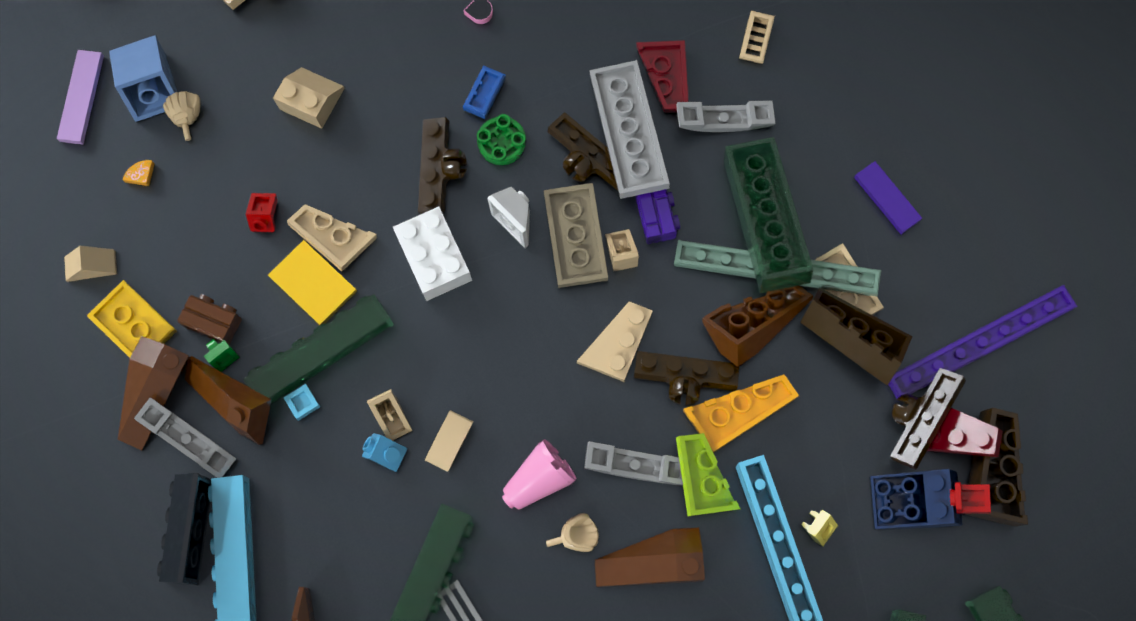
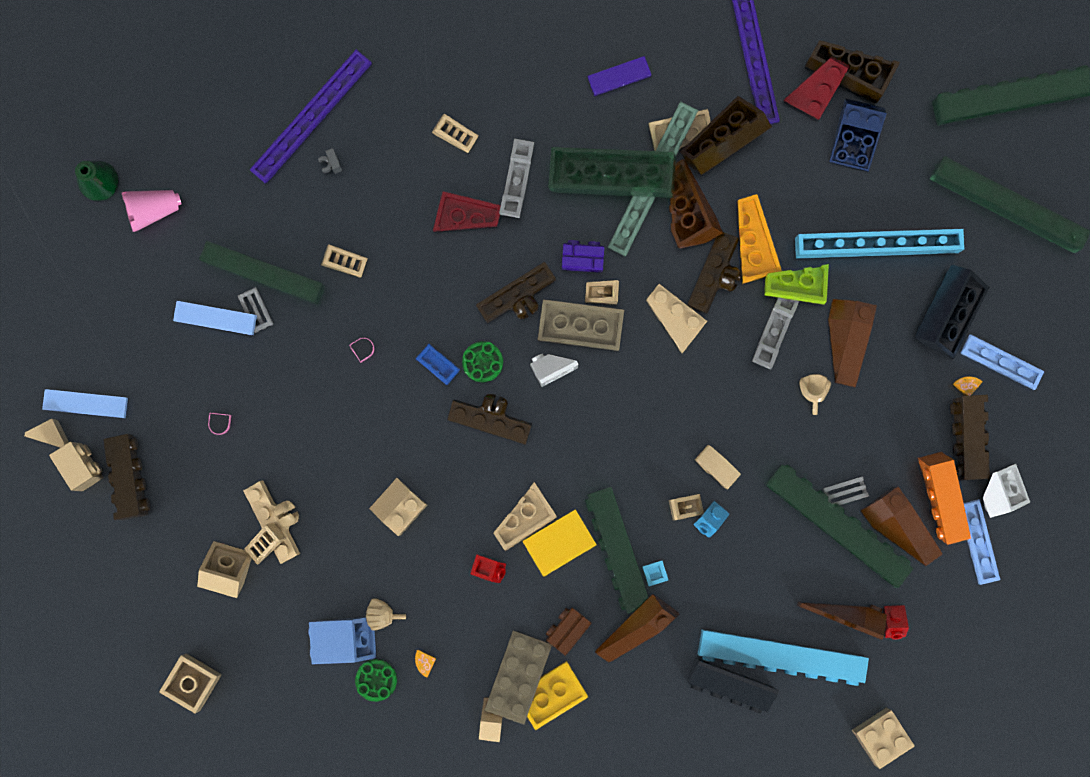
camera: 80 degrees left, 10 degrees up
lavender tile [57,50,104,145] -> none
reddish brown wedge [118,336,189,450] -> none
light grey slope [134,397,236,478] -> none
green tile [204,338,240,372] -> none
white brick [393,207,472,301] -> none
bright pink cone [502,439,577,510] -> none
light grey plate [589,60,670,199] -> none
light yellow tile [802,510,838,546] -> none
plate [890,368,966,470] -> none
red bracket [950,482,991,514] -> none
none -> green tile [355,659,397,701]
none -> dark tan plate [484,631,552,725]

